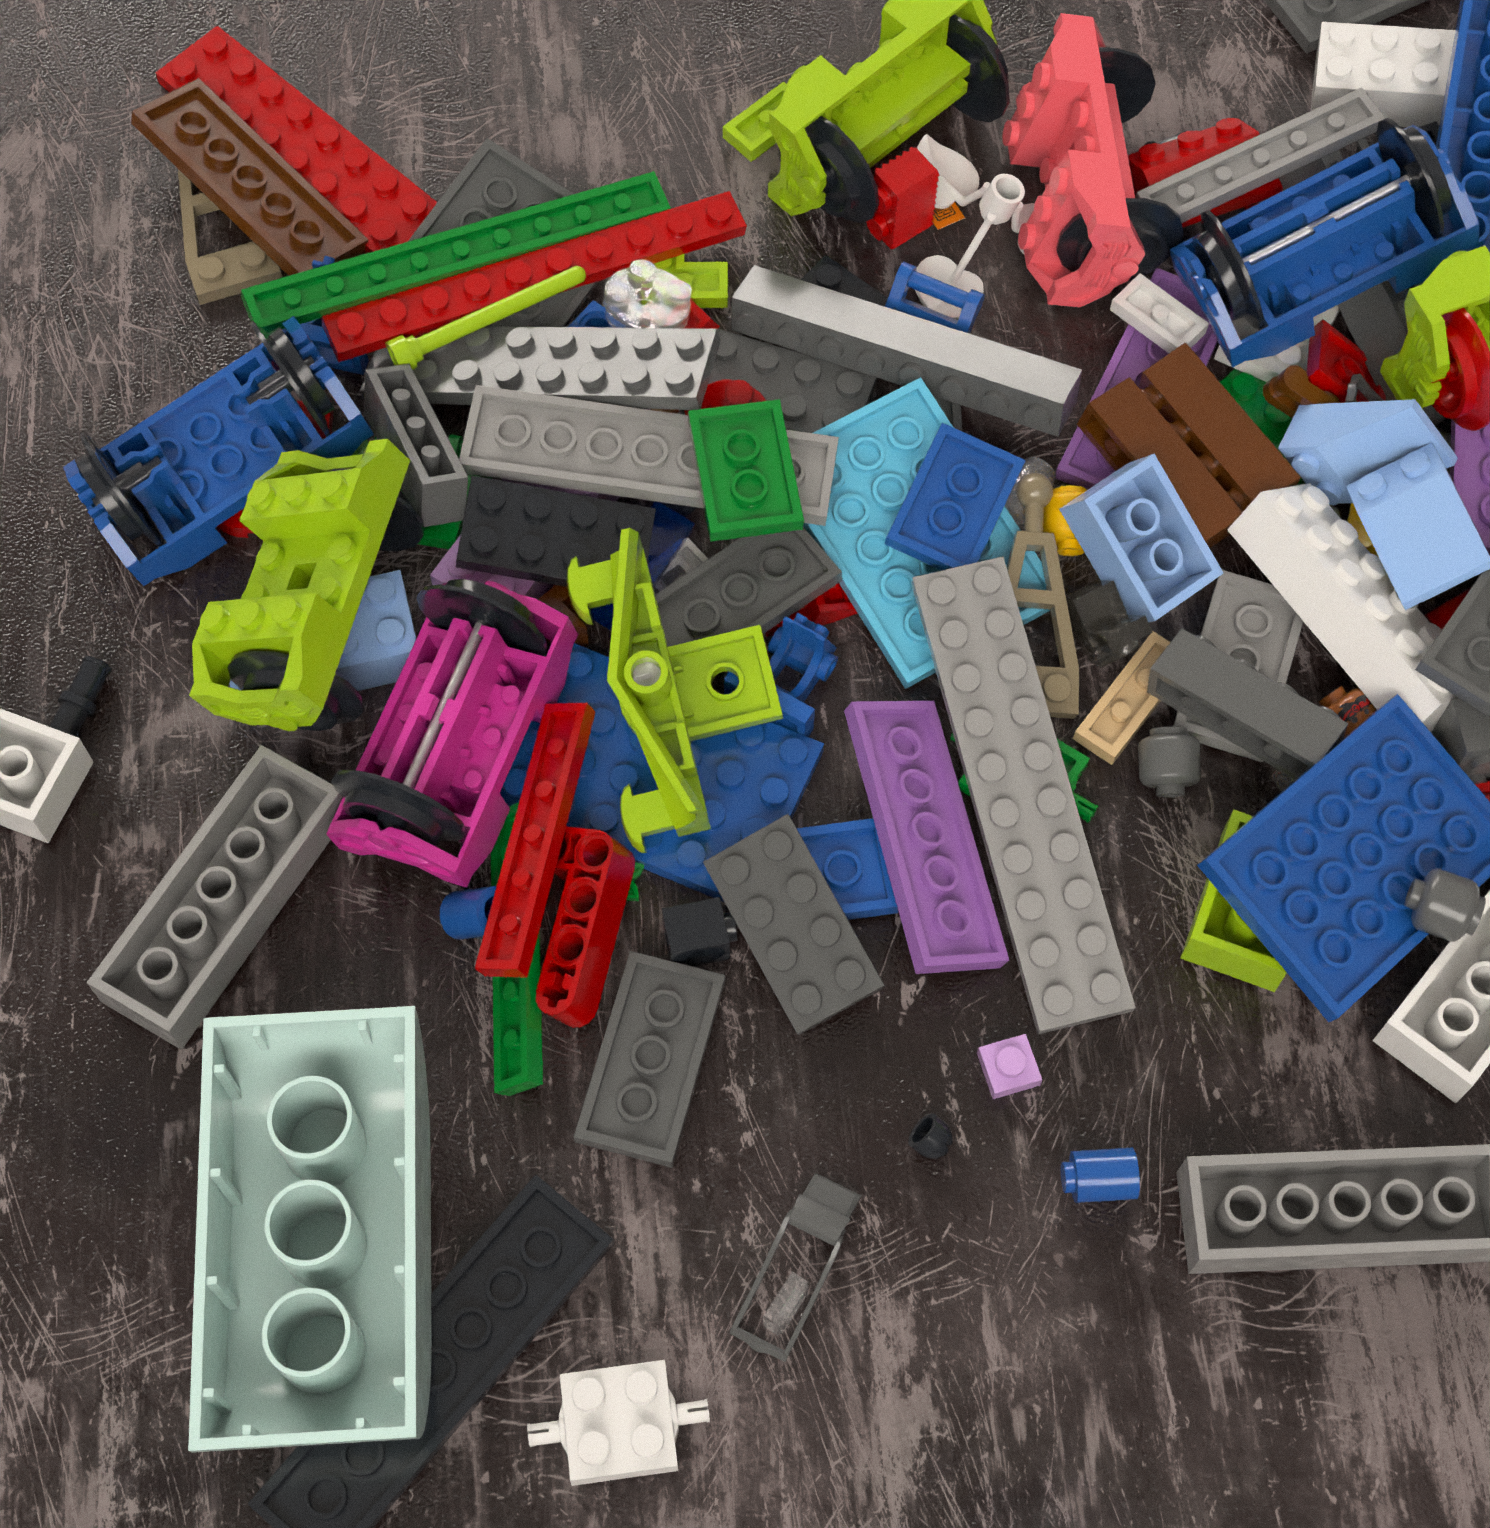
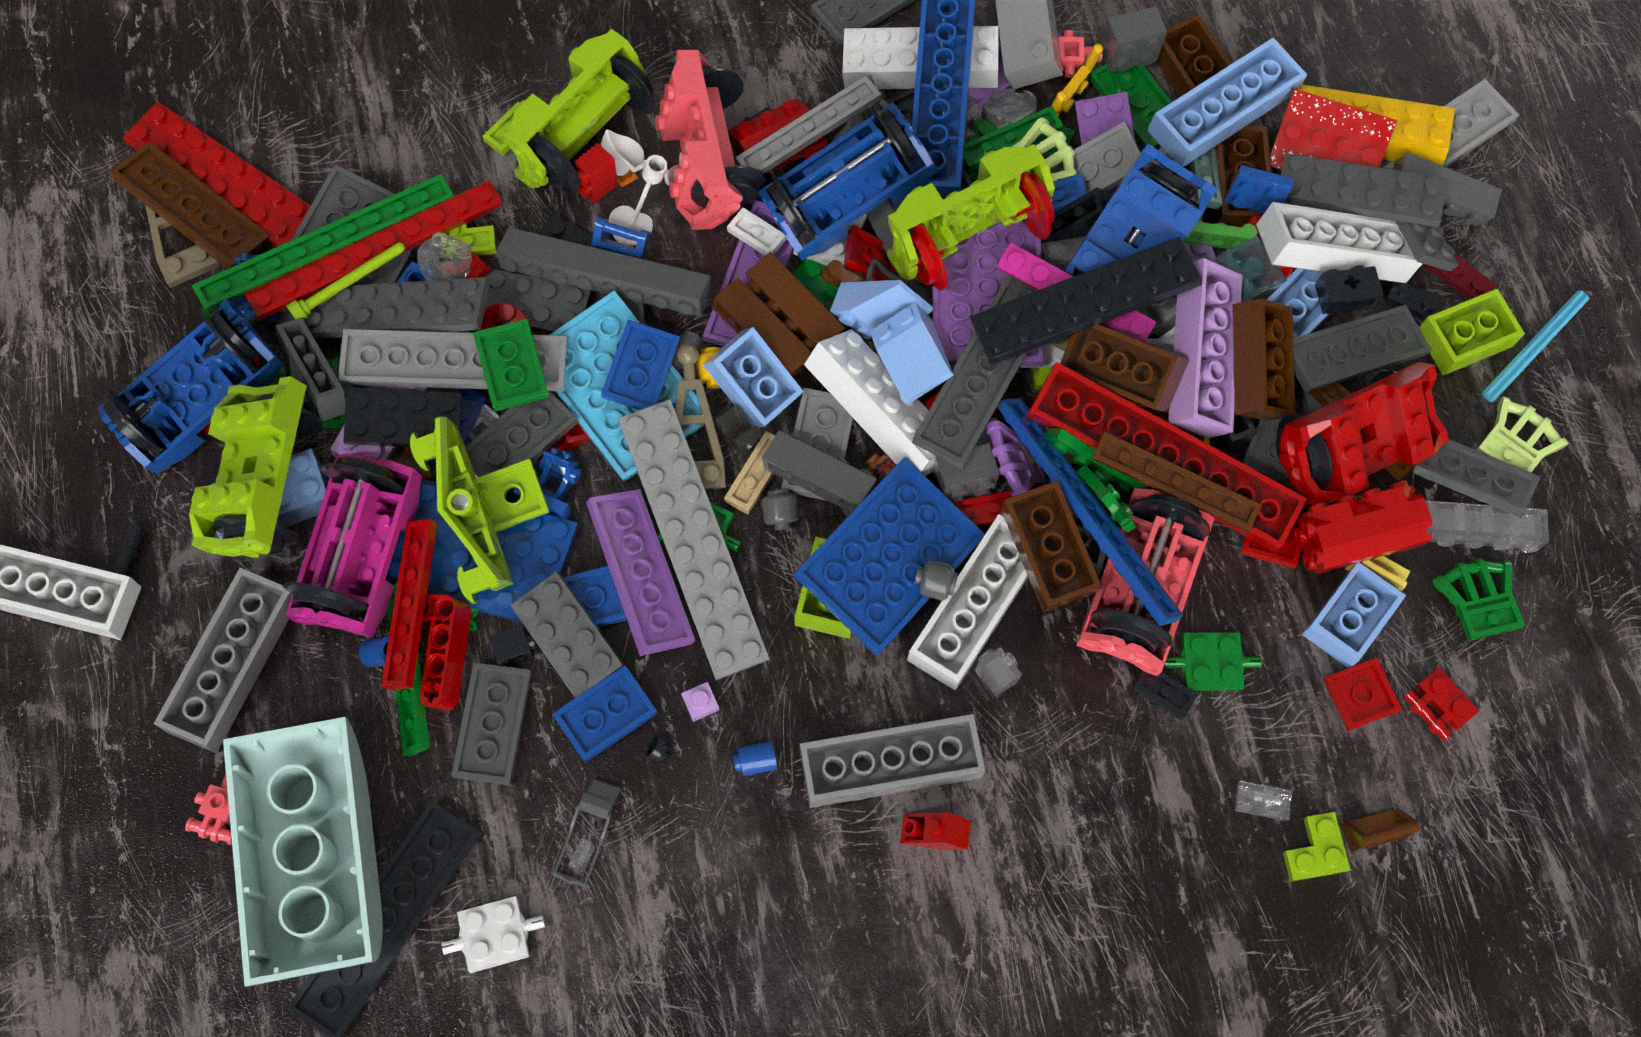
camera: 10 degrees left, 5 degrees up
none -> coral piece [185,774,232,845]
none -> blue plate [552,665,658,763]
none -> red slope [900,813,971,850]

